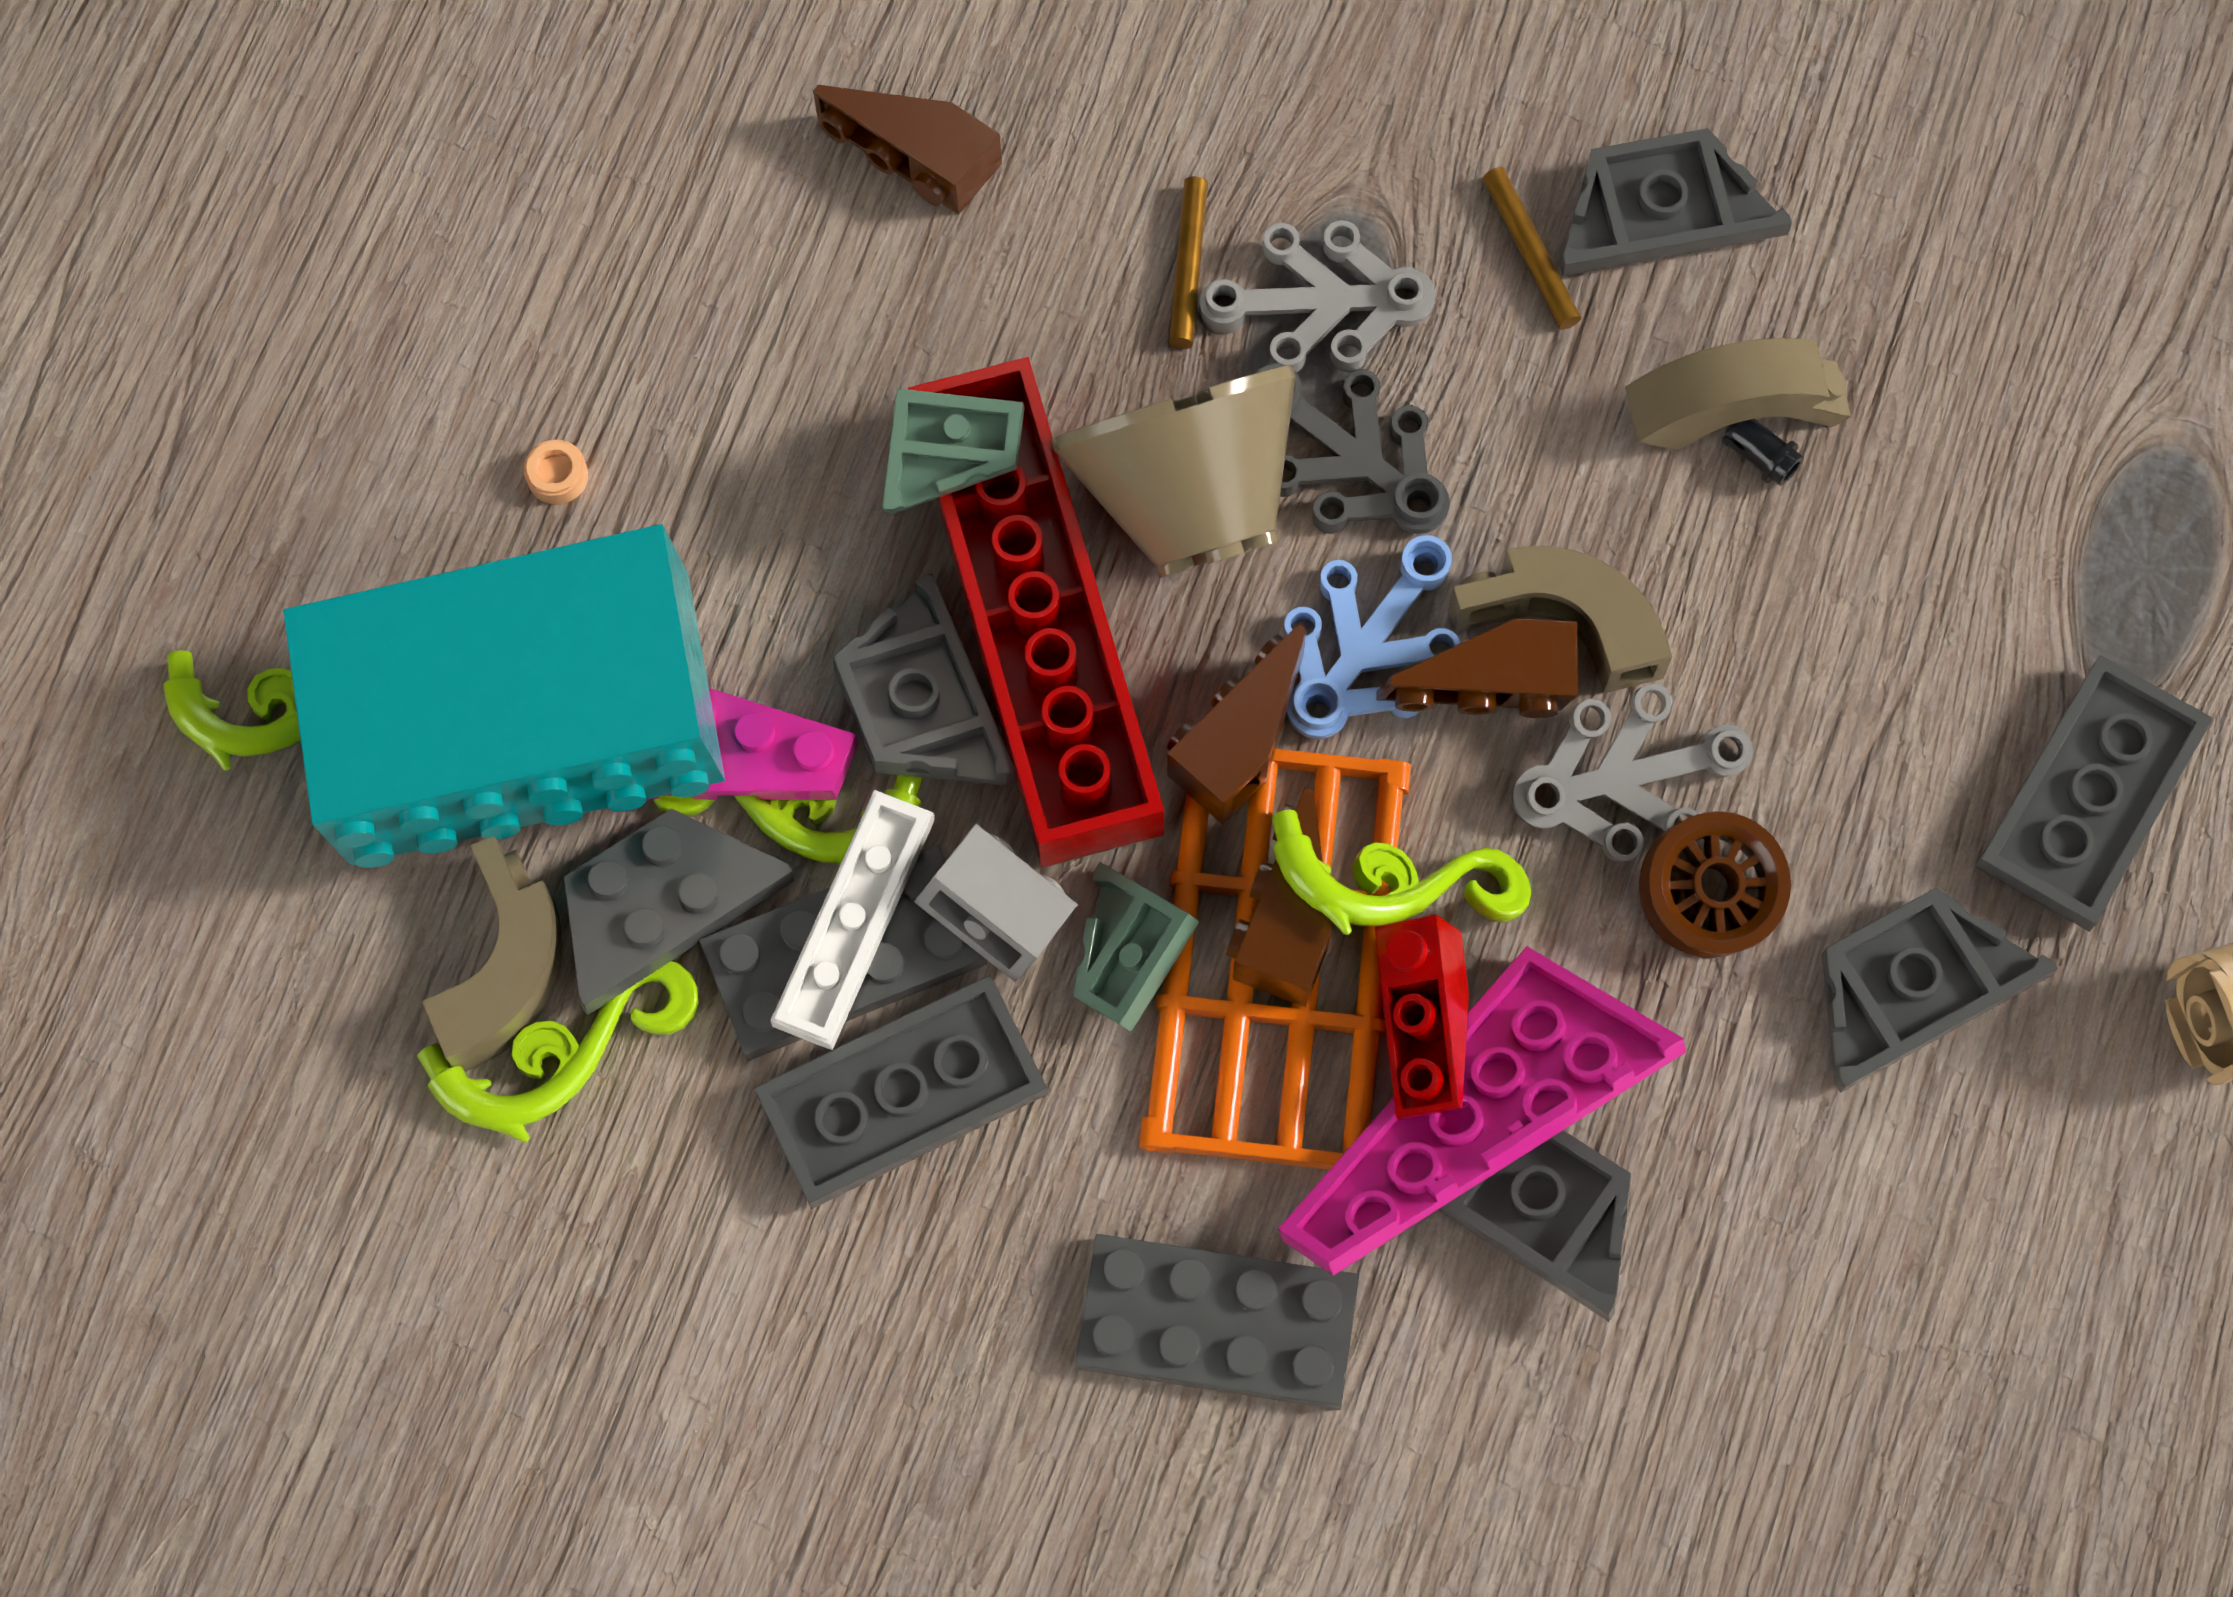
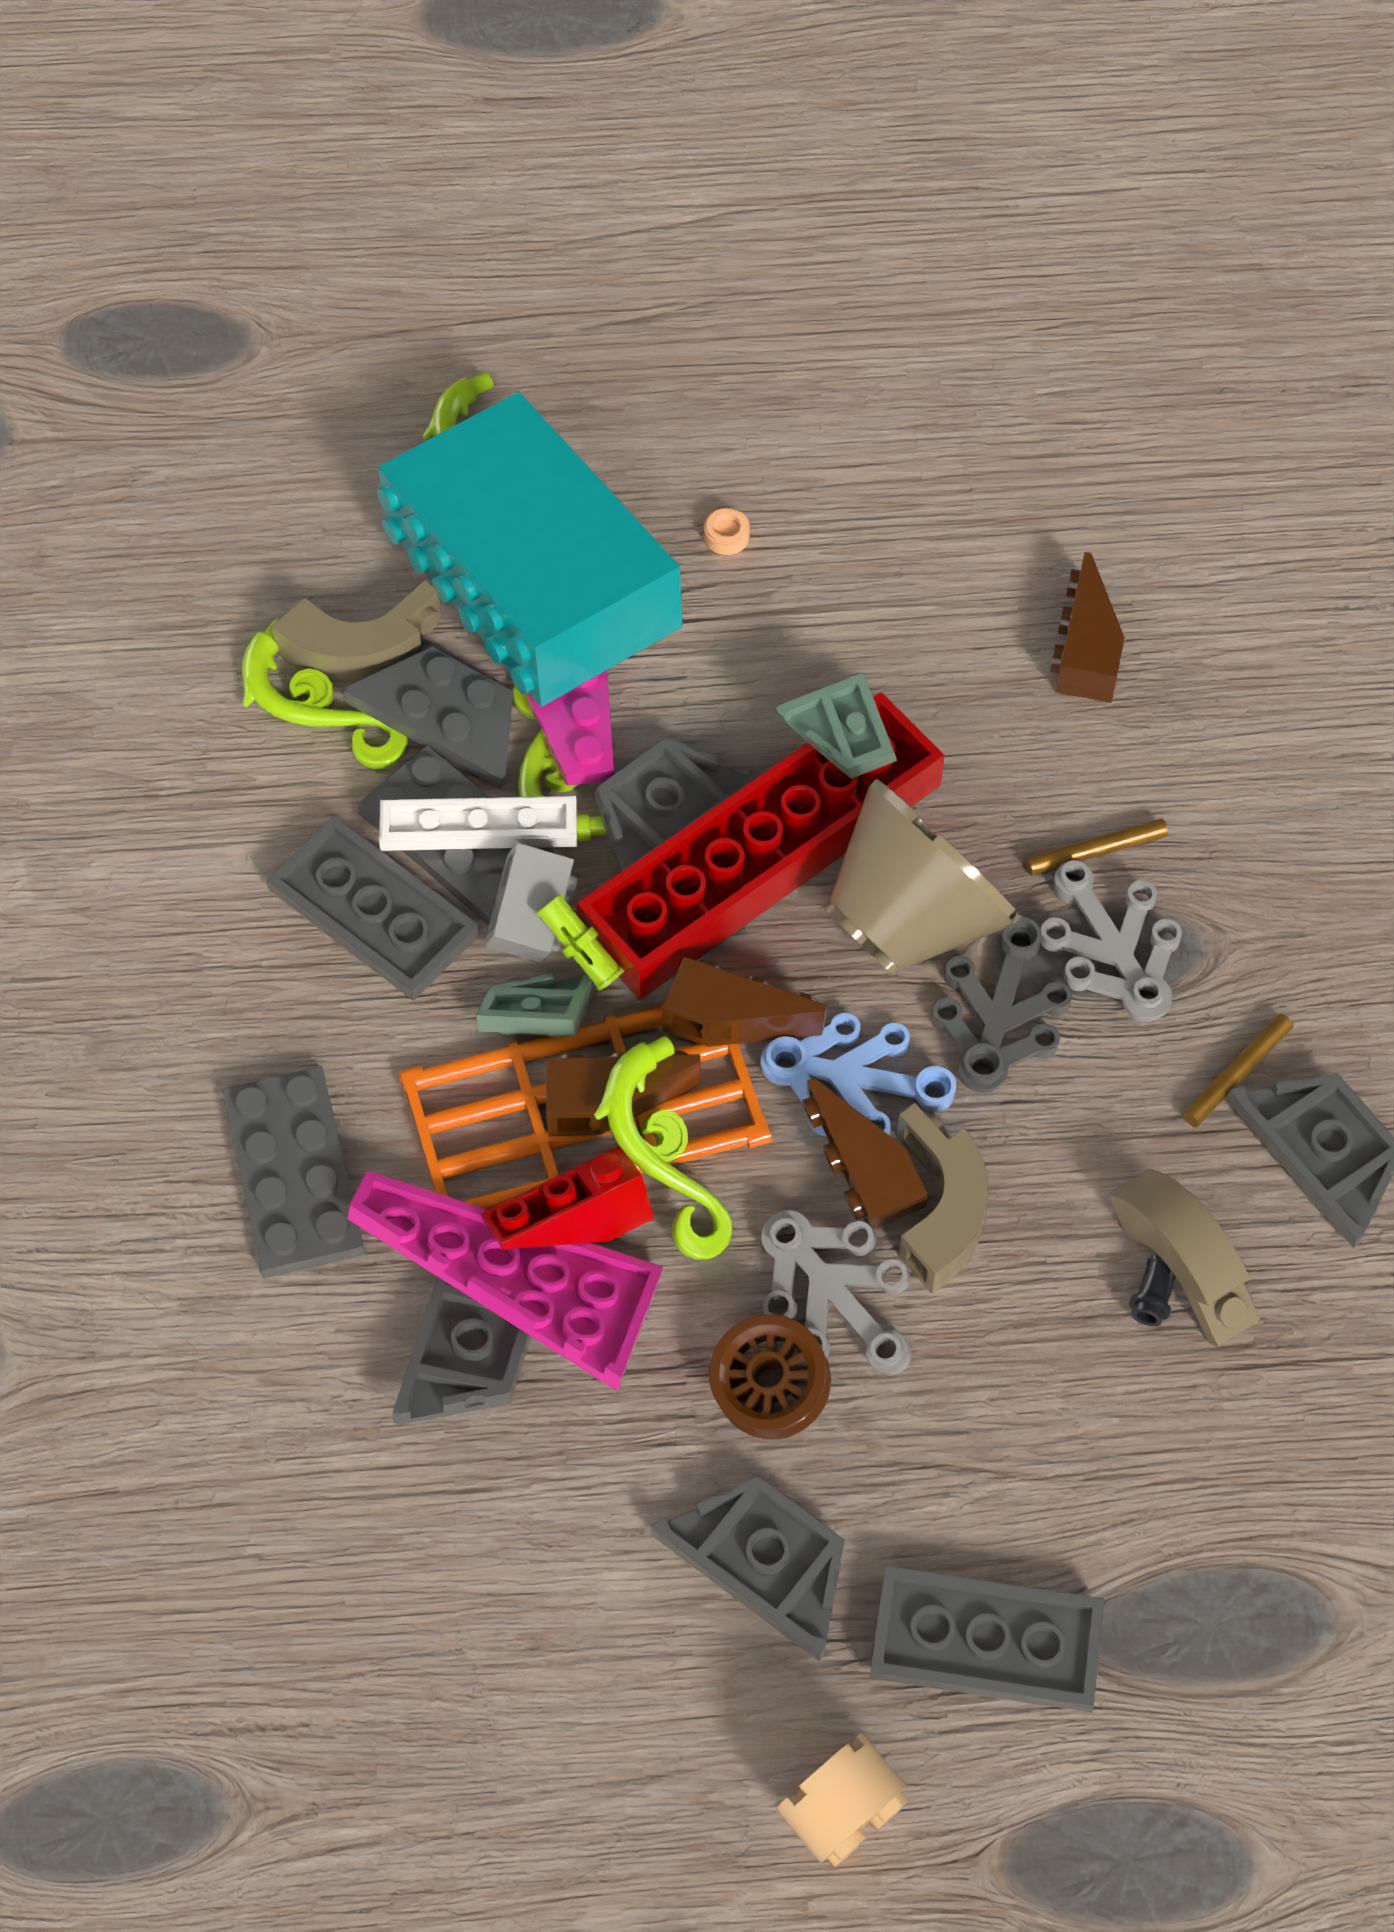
camera: 65 degrees right, 10 degrees down
none -> lime pin [536,893,624,992]

